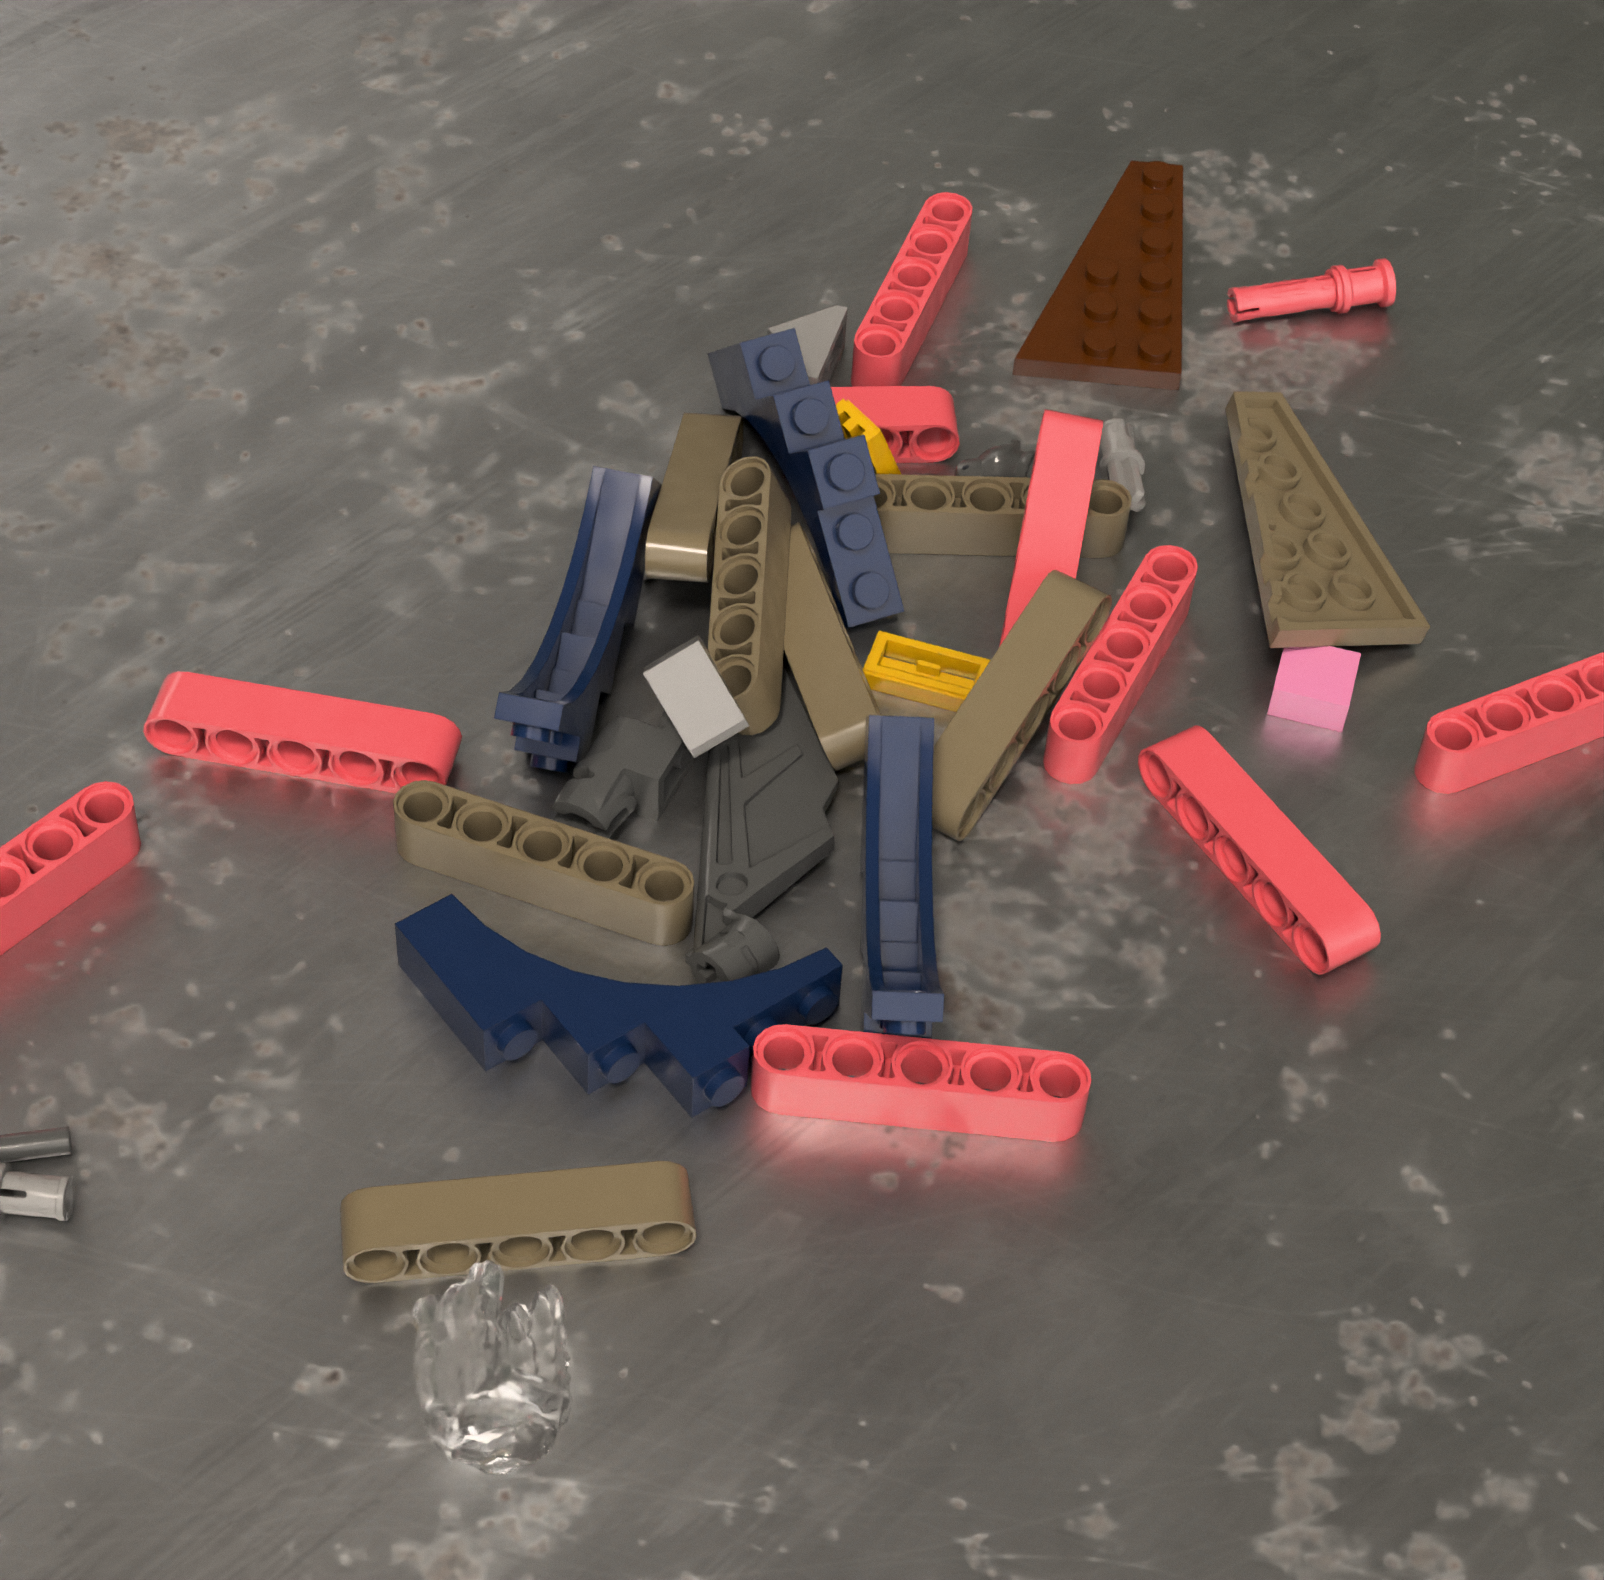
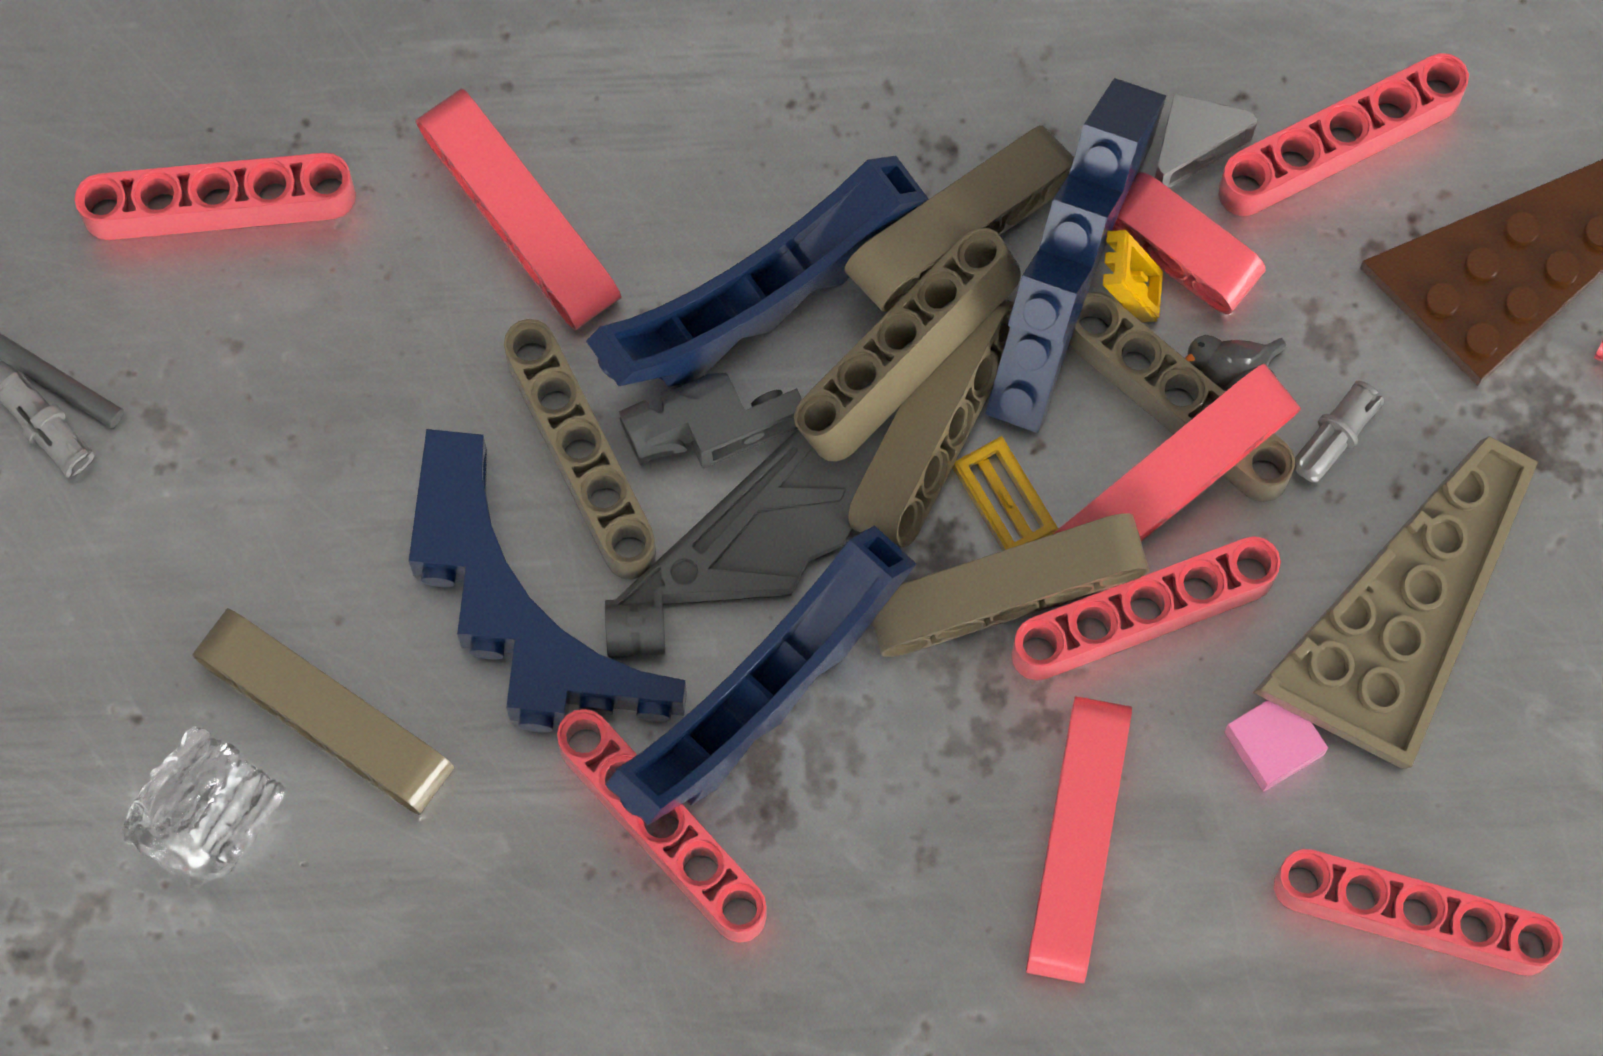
camera: 45 degrees right, 25 degrees up
light grey slope [643,635,749,758] -> none

